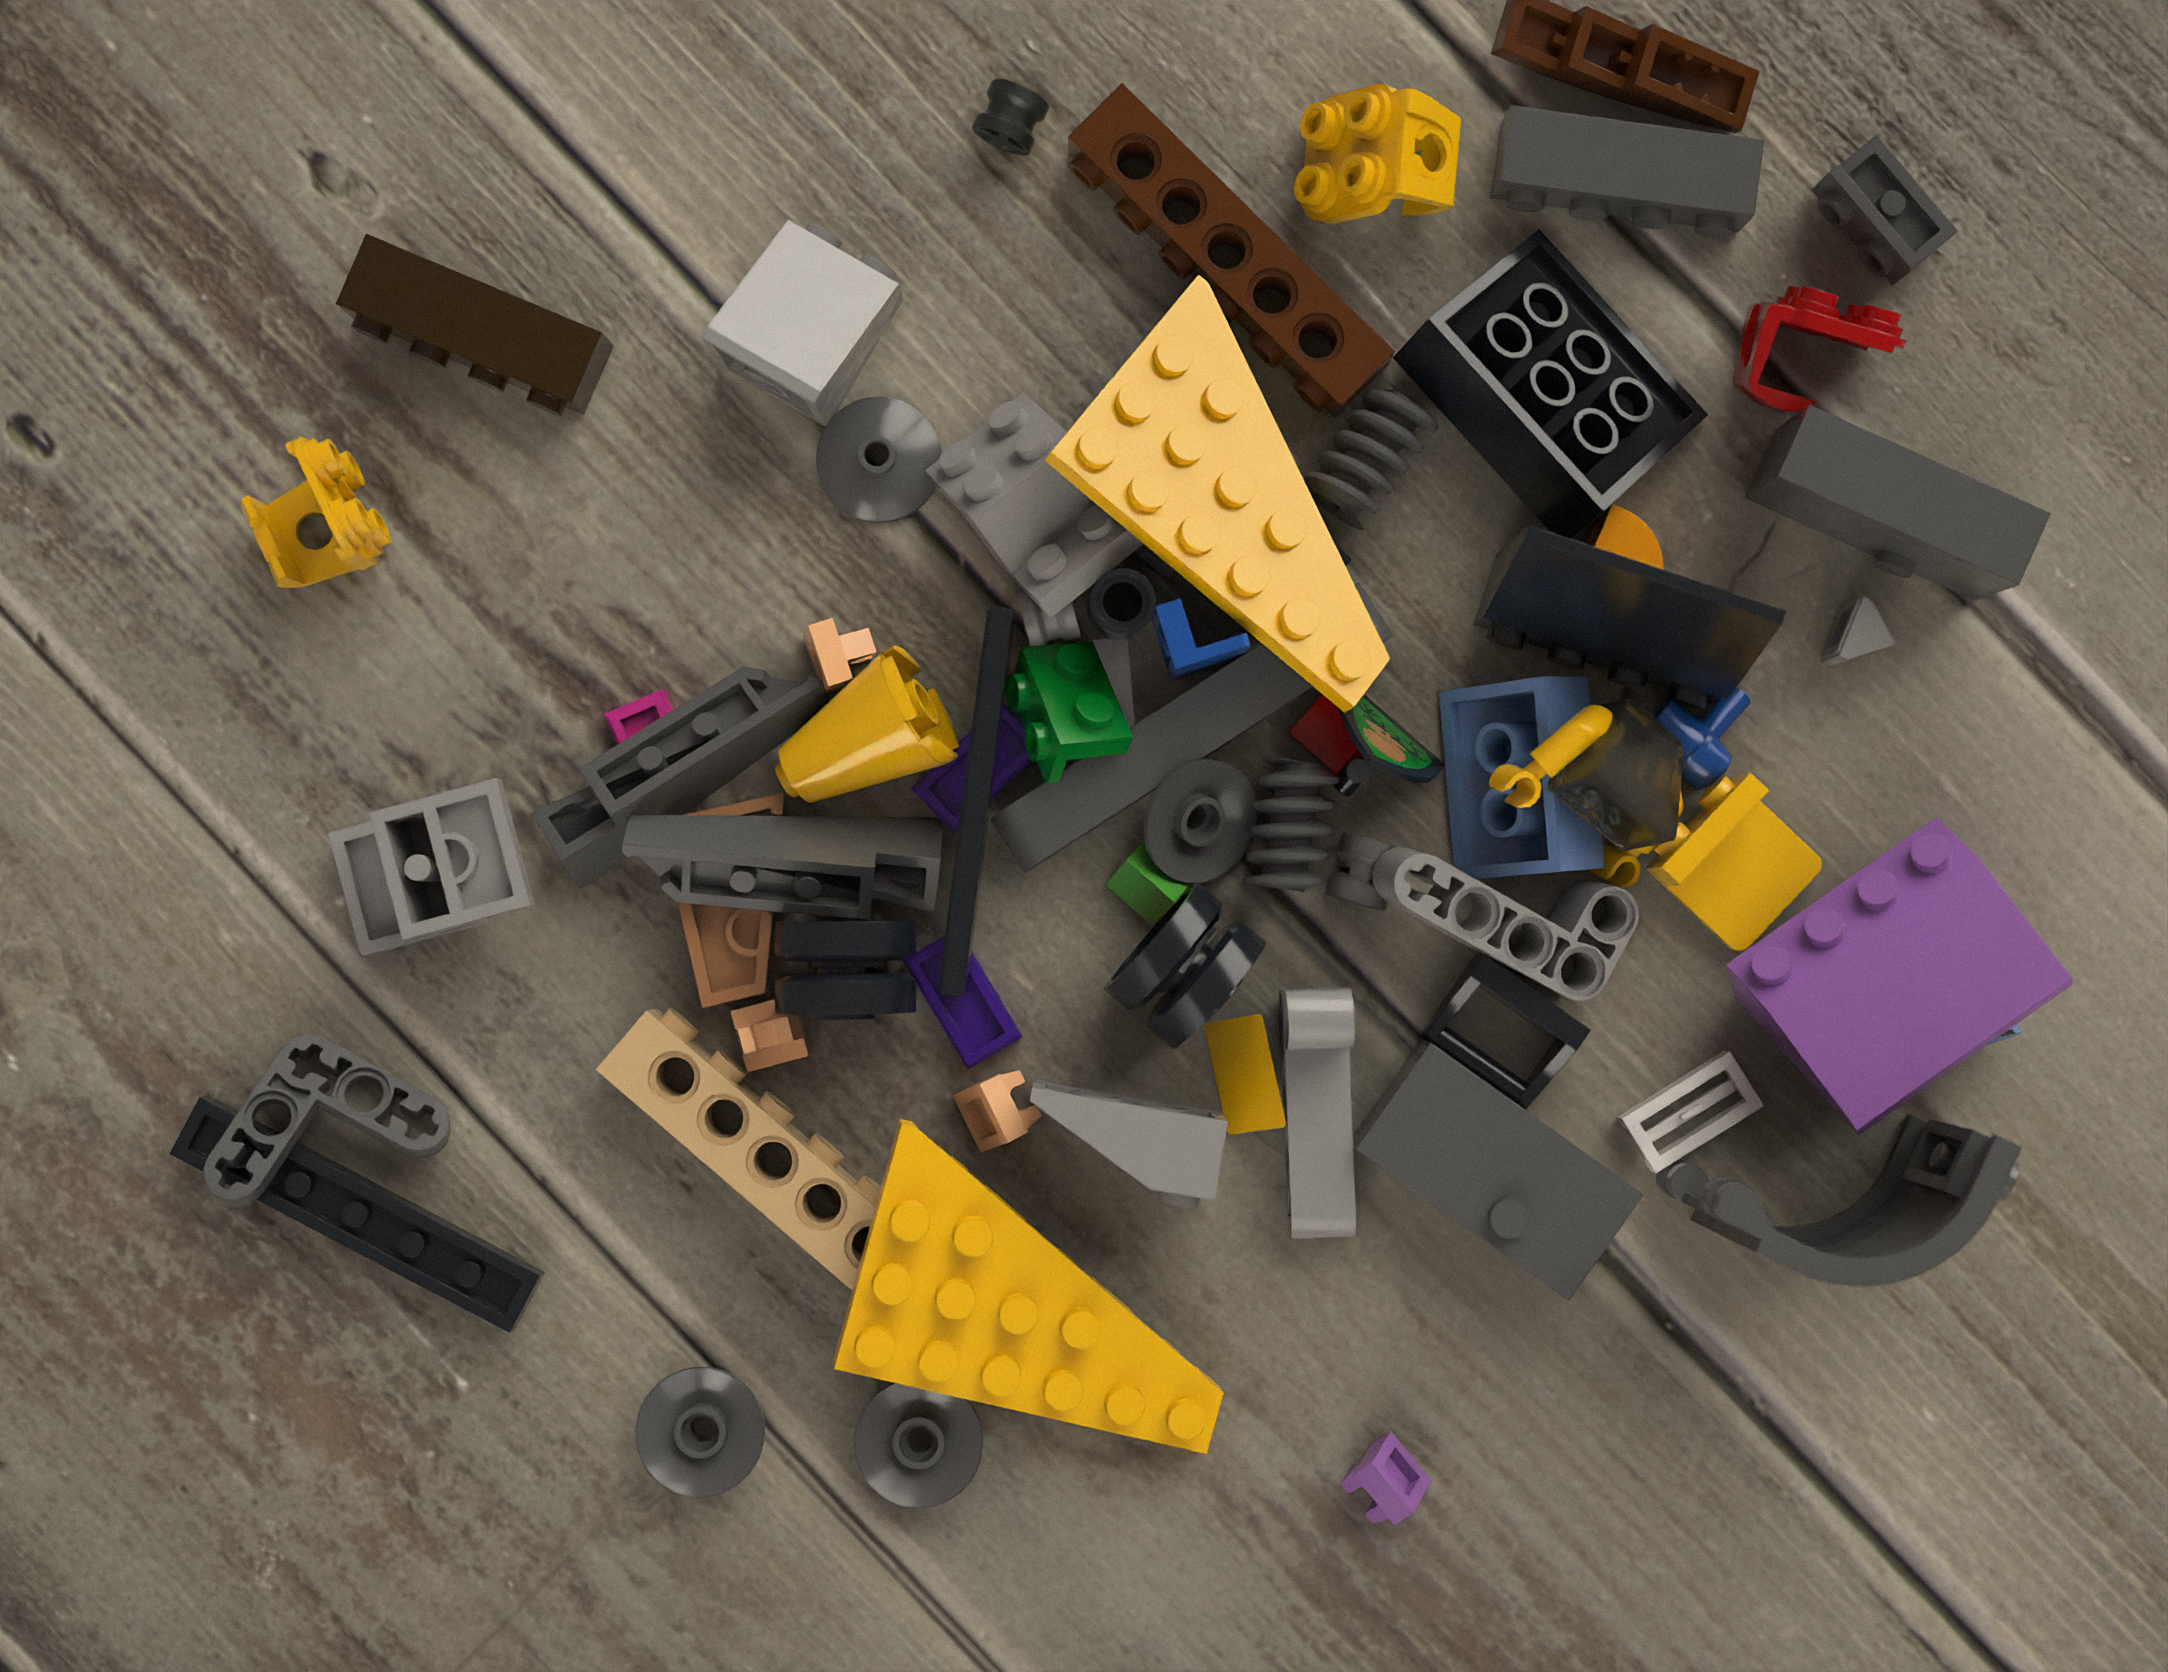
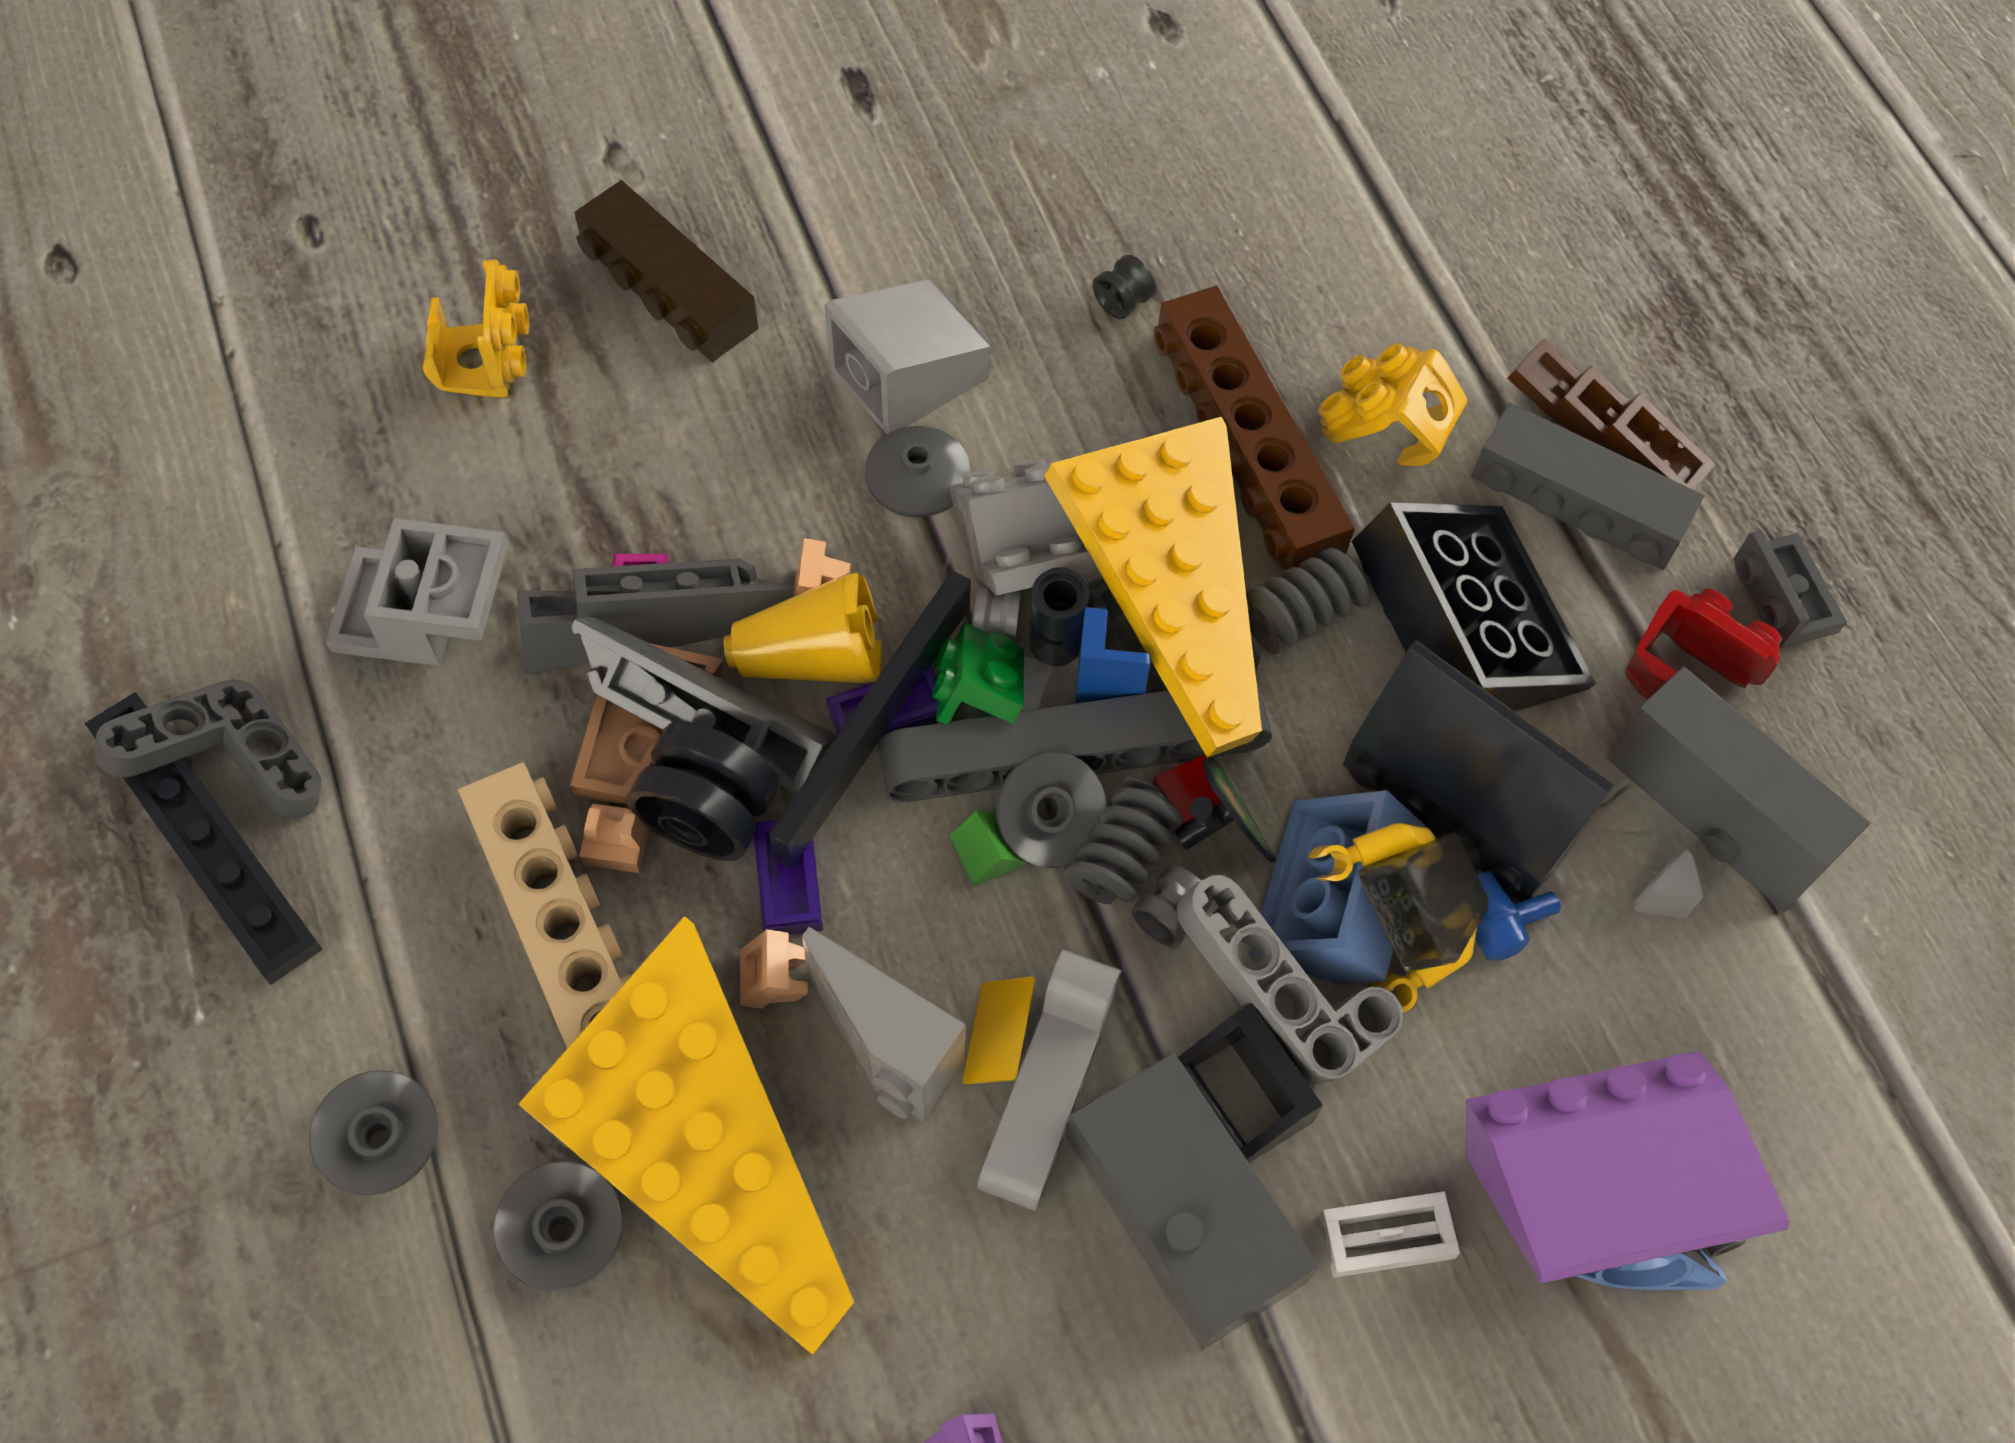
camera: 20 degrees right, 25 degrees down
black wheel [1104,883,1266,1049] -> none
yellow bracket [1645,773,1822,951] -> none
dark grey hinge [1656,1114,2022,1286] -> none

